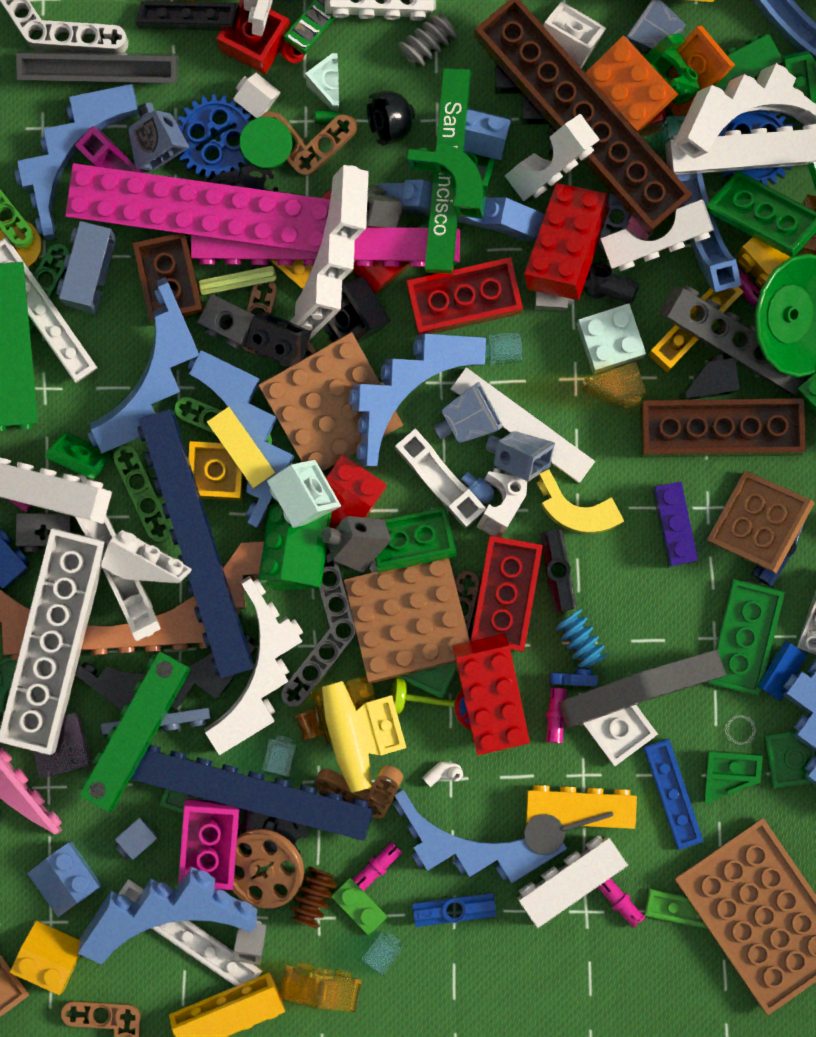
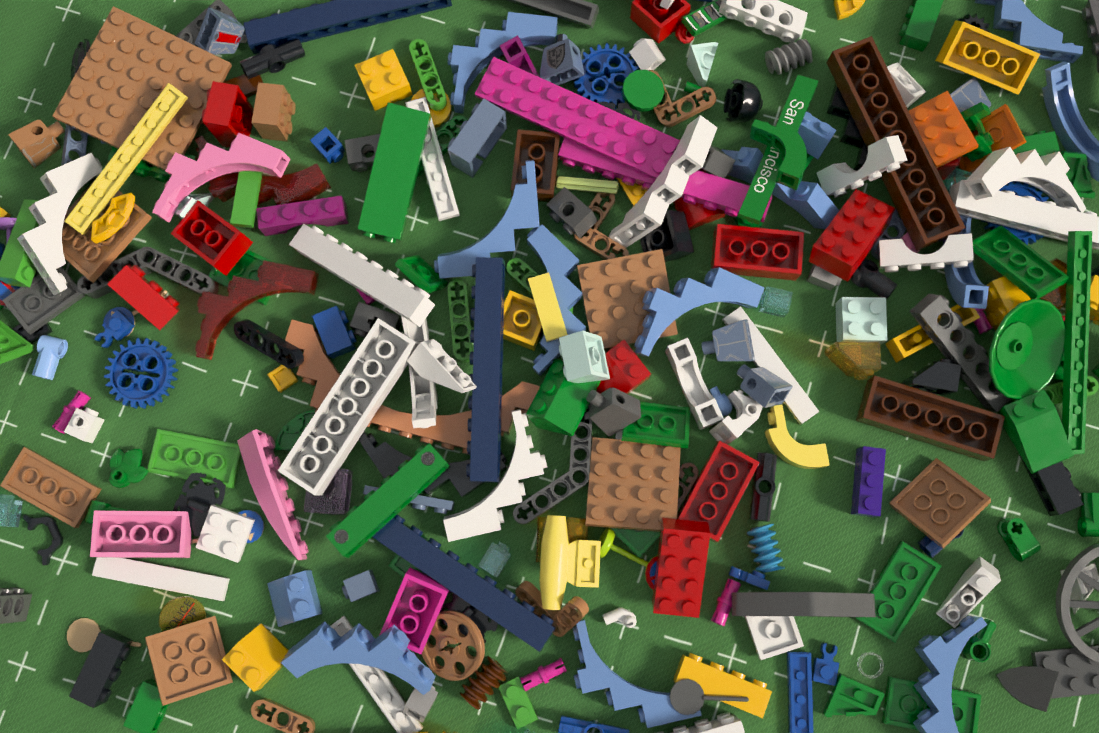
camera: 25 degrees right, 5 degrees down
black brick [246,312,311,367] -> none
clear orange bush [293,708,324,742] -> none
blue tile [758,641,807,701] -> none
none -> blue plate [812,643,839,686]

